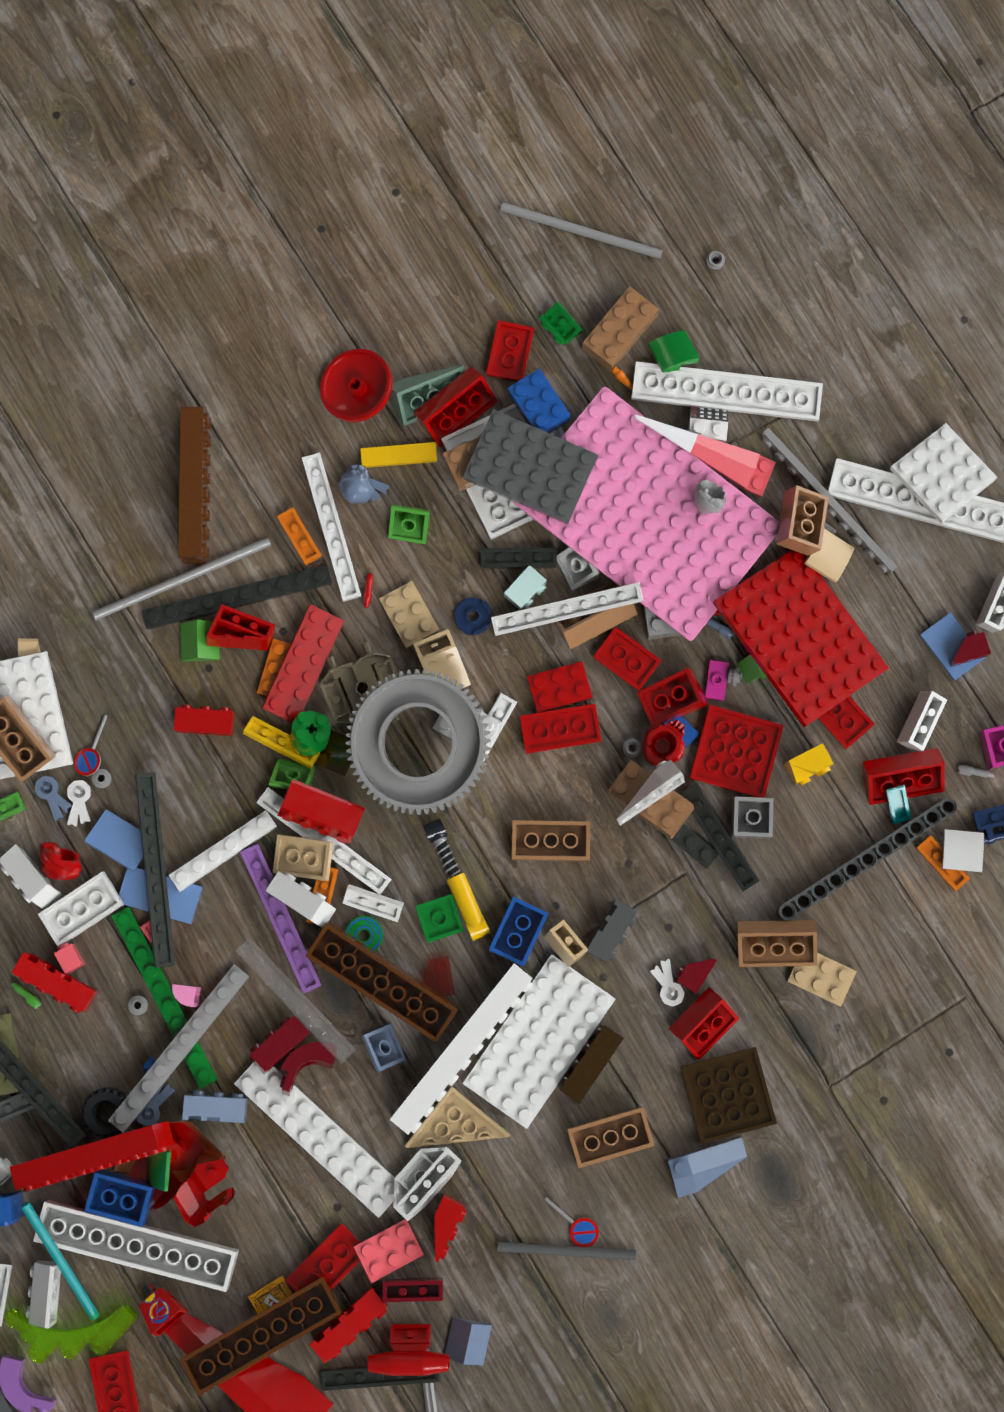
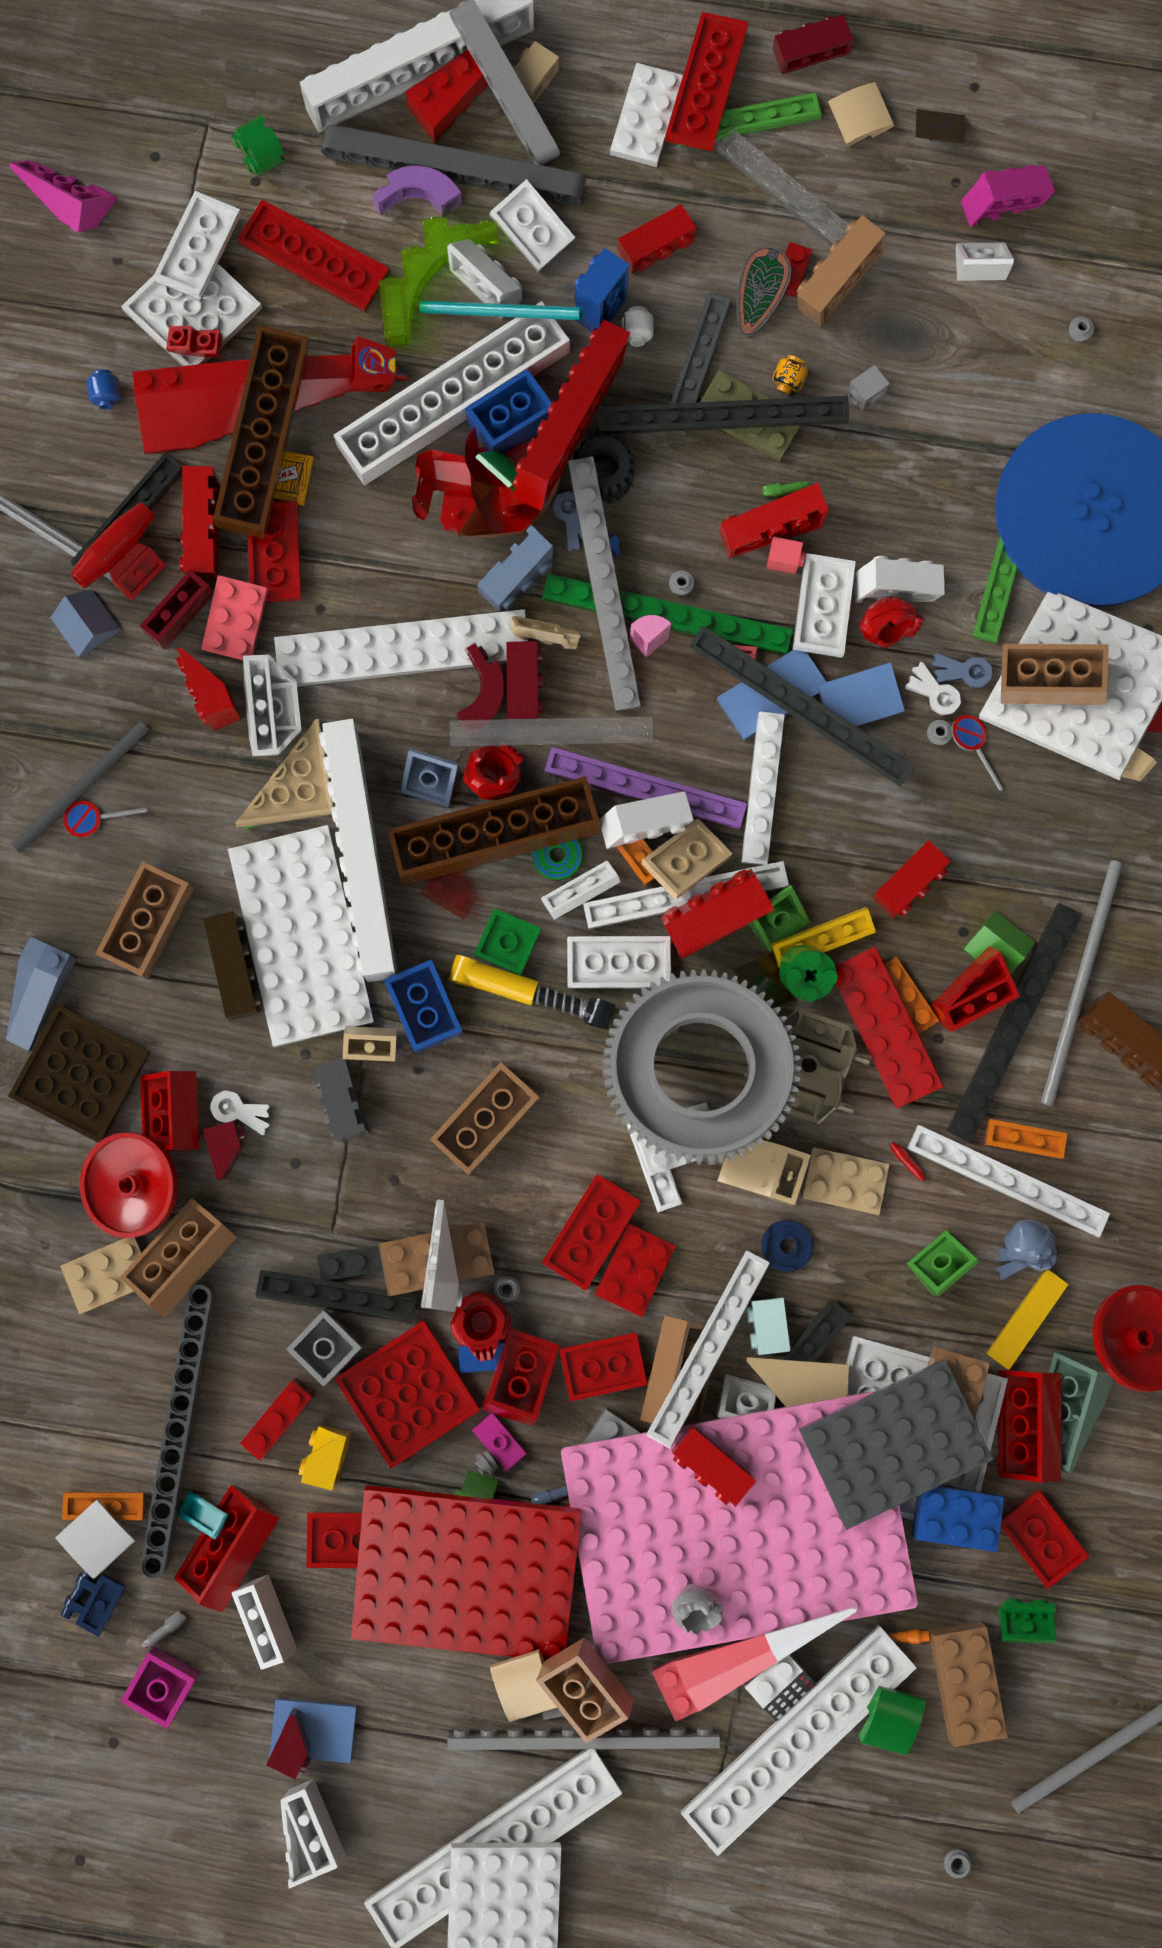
camera: 130 degrees right, 0 degrees up
none -> red dish [80,1132,178,1238]
none -> red brick [239,1378,315,1461]
none -> red helmet [463,743,524,800]
none -> tan hinge [509,616,580,649]
none -> white plate [567,936,671,989]
none -> red brick [671,1425,756,1507]
none -> tan tile [746,1357,849,1407]

